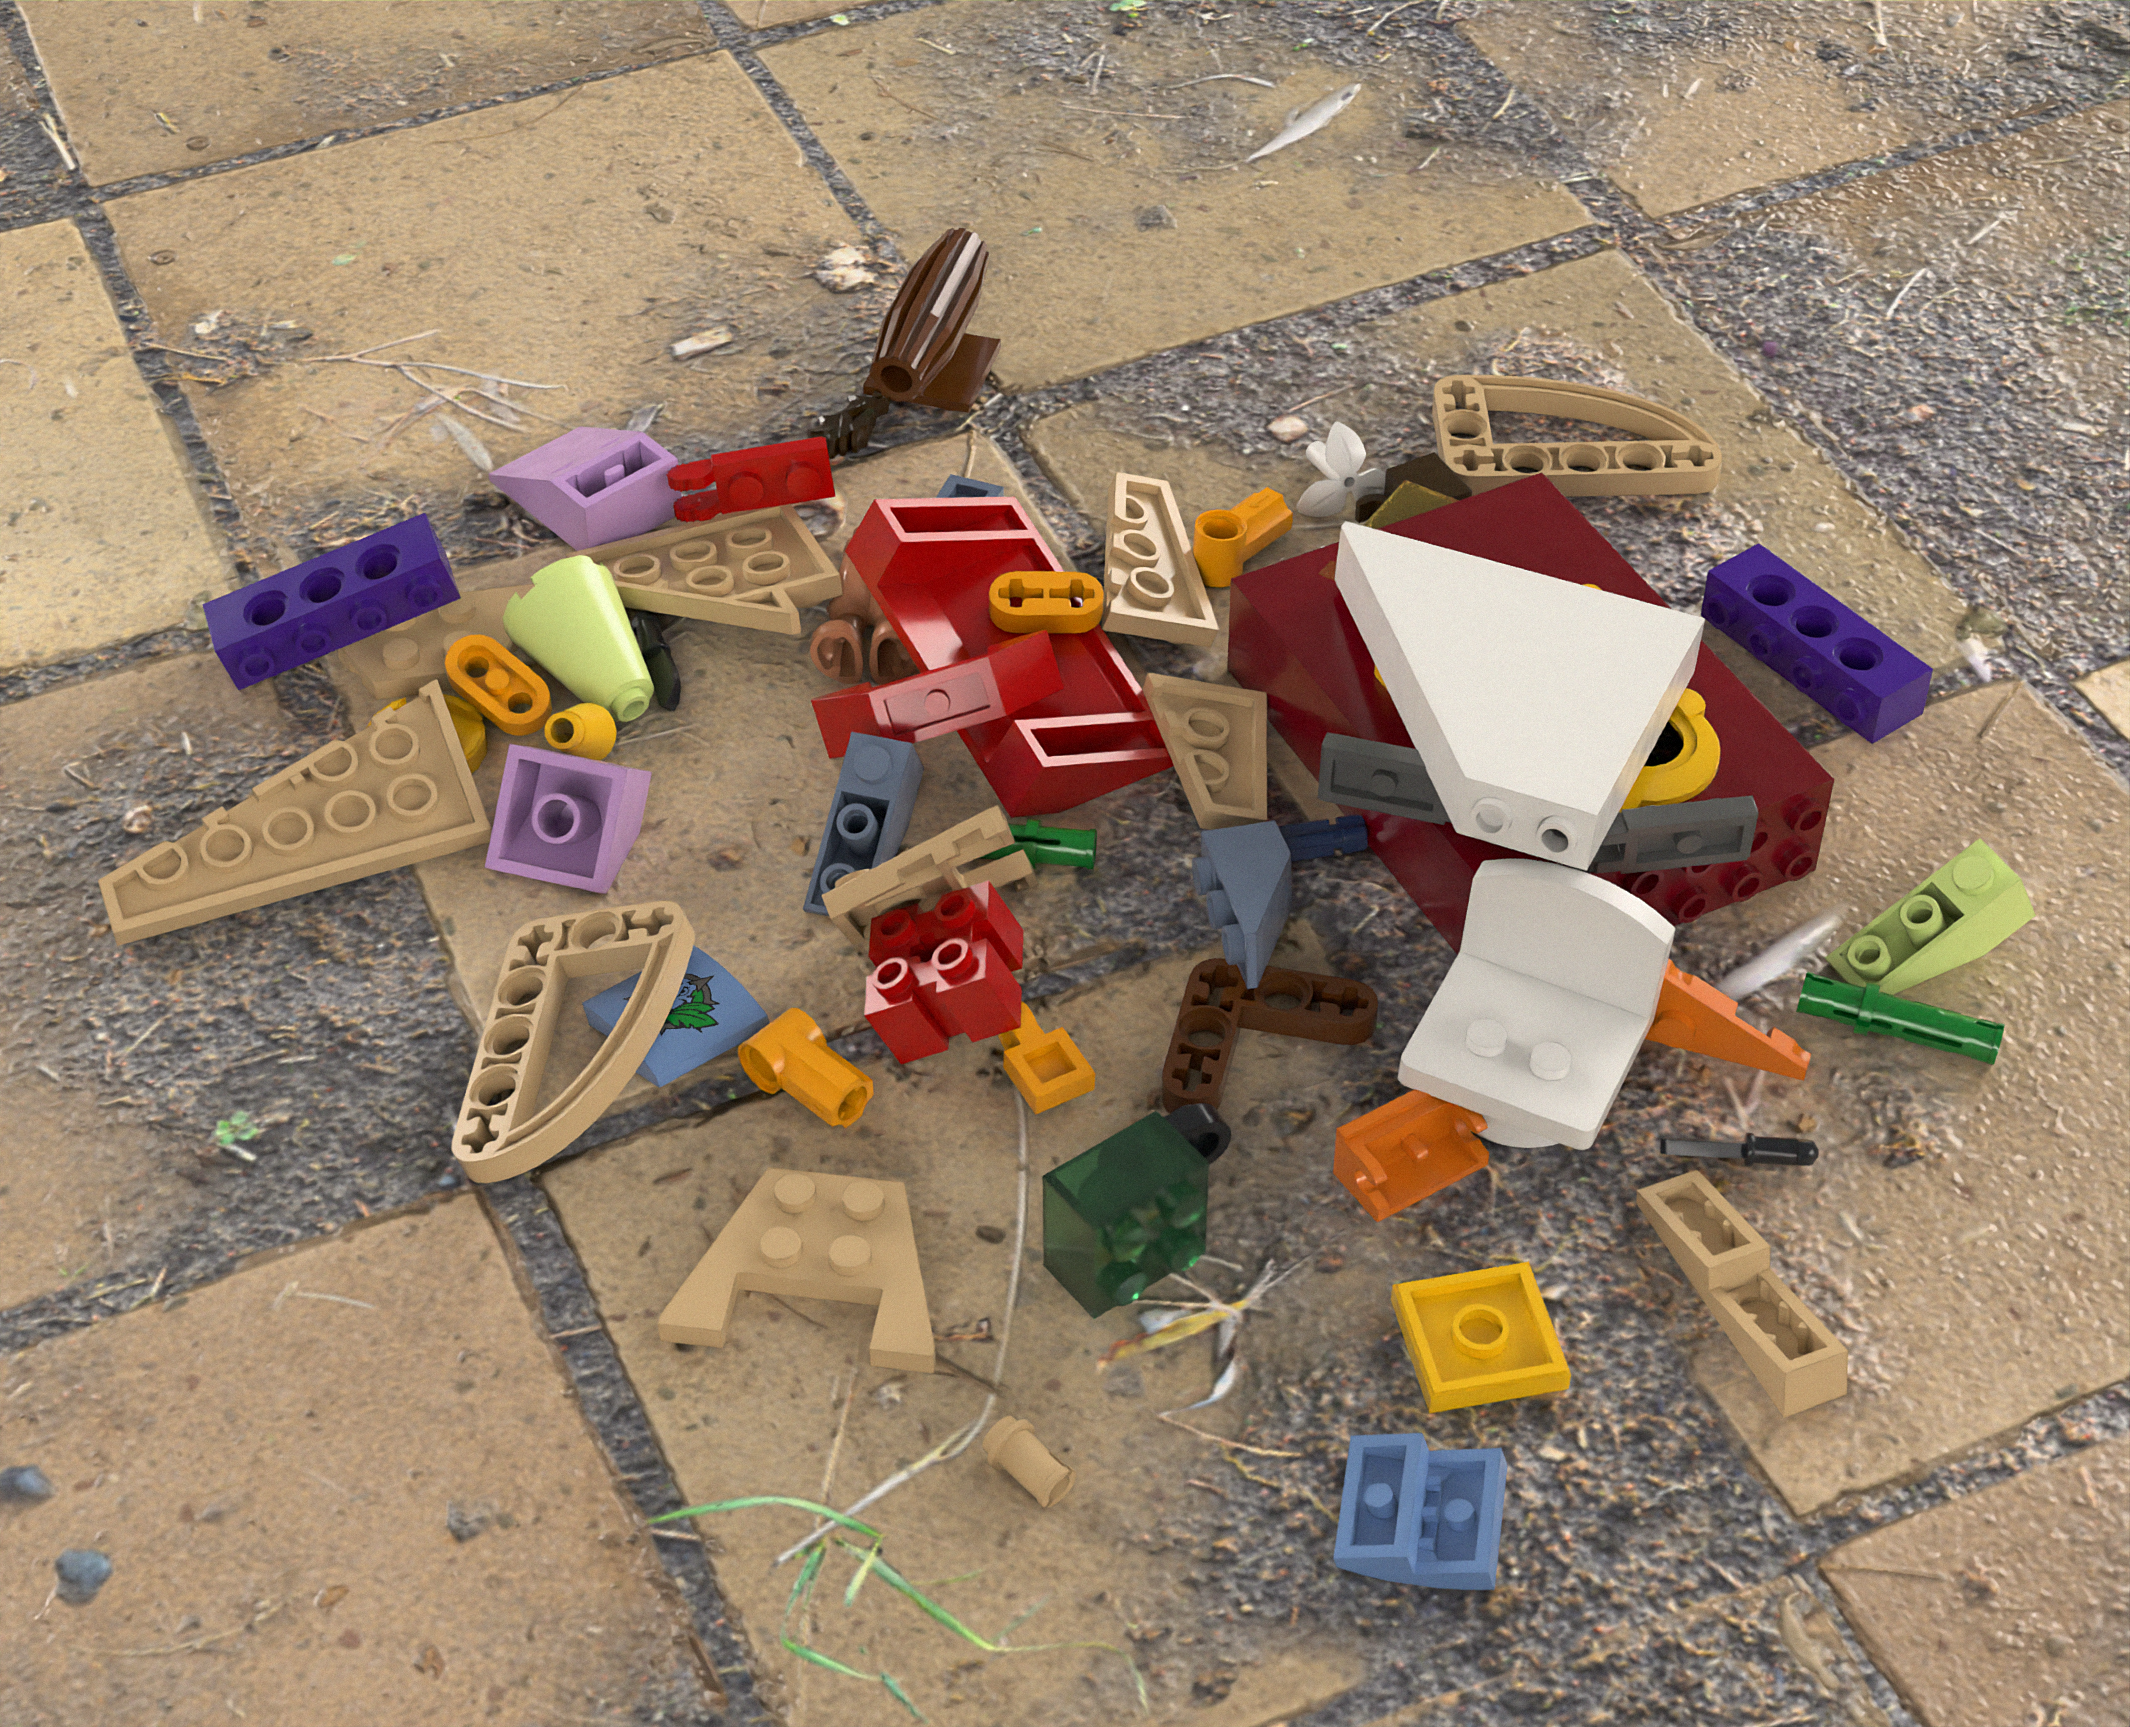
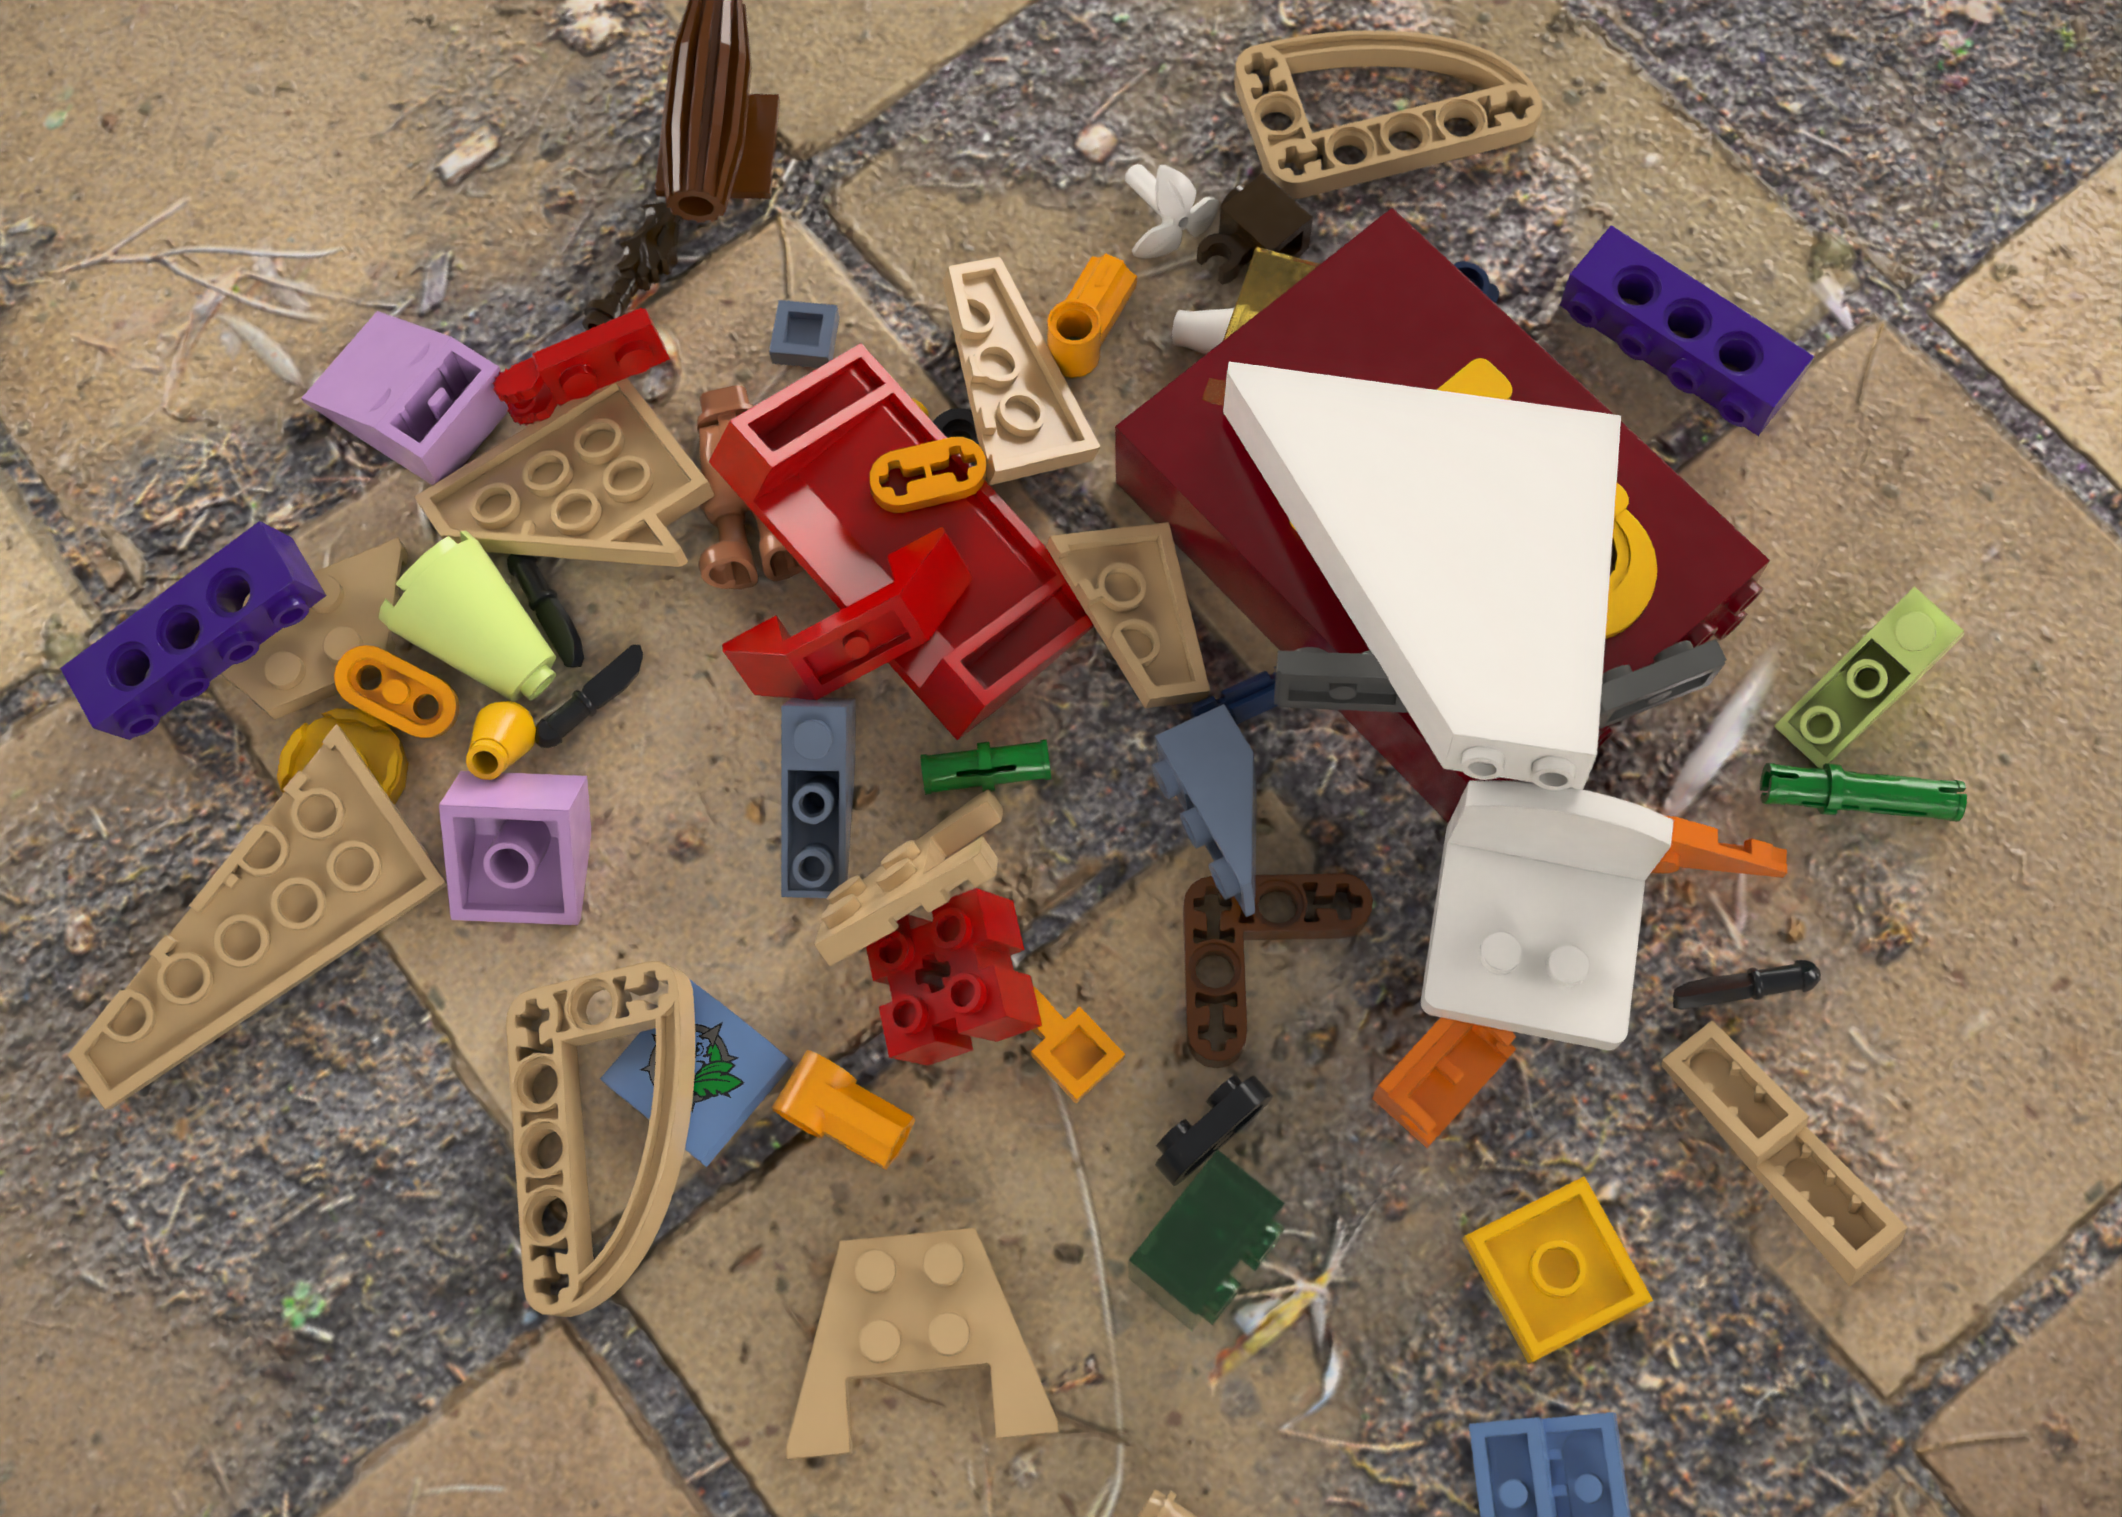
camera: 10 degrees left, 25 degrees up
none -> black piece [535,645,643,748]

